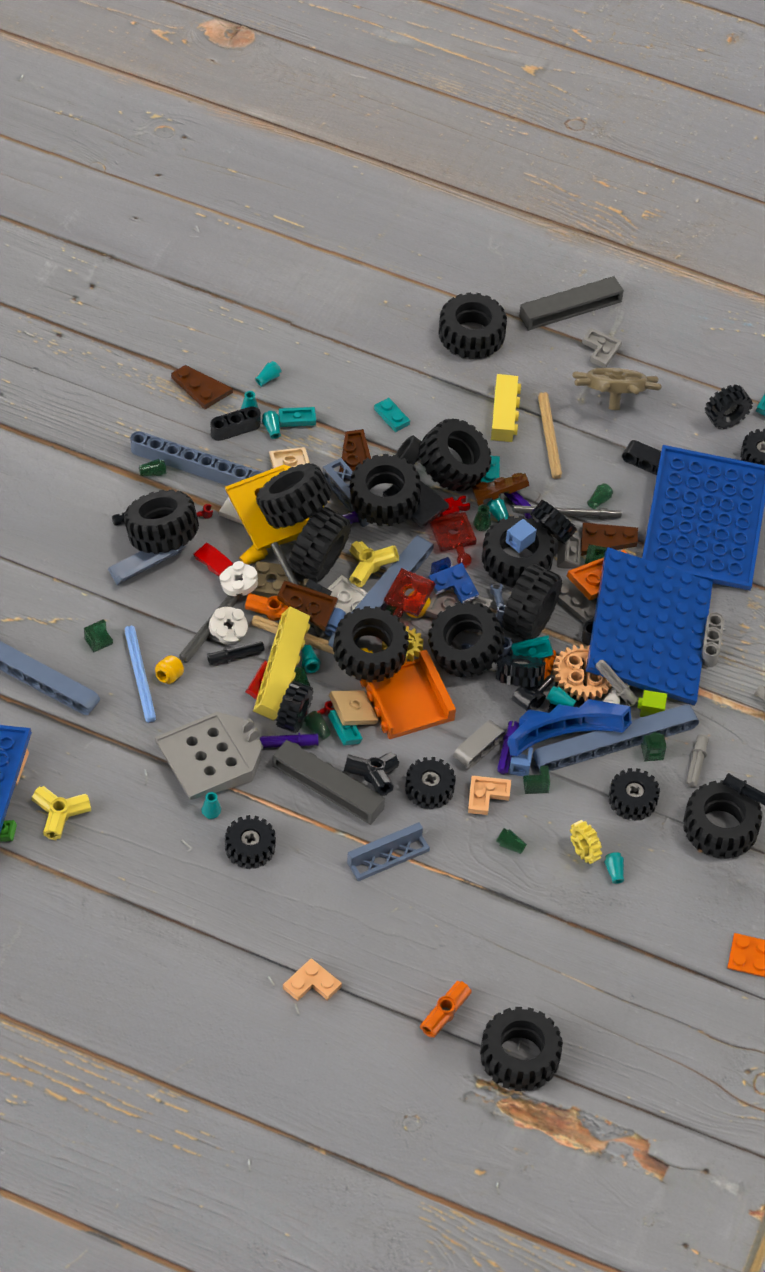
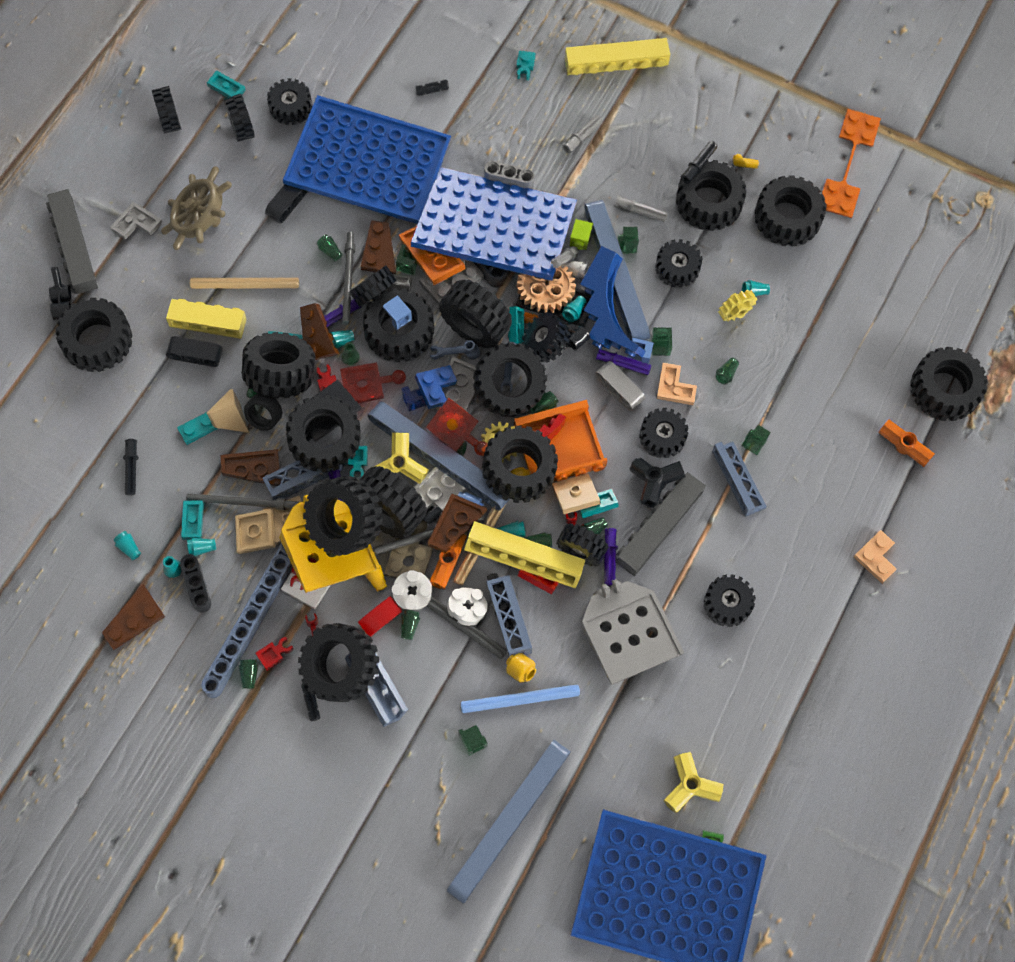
camera: 85 degrees left, 15 degrees up
teal cone [201,792,221,819] -> none
none -> black beam [49,267,72,320]
none -> black axle [123,439,139,496]
none -> black bush [152,86,182,134]
none -> black beam [166,336,223,367]
none -> dark grey bar [186,494,299,510]
none -> tan slope [207,389,249,433]
none -> red plate [255,637,294,671]
none -> teal plate [348,446,368,477]
none -> clear green cone [401,610,421,640]
none -> sand blue fence [486,575,532,656]
none -> clear green cone [531,391,559,413]
none -> red slope [535,413,566,440]
none -> clear green brick [741,425,771,455]
none -> black tyre [754,175,826,247]

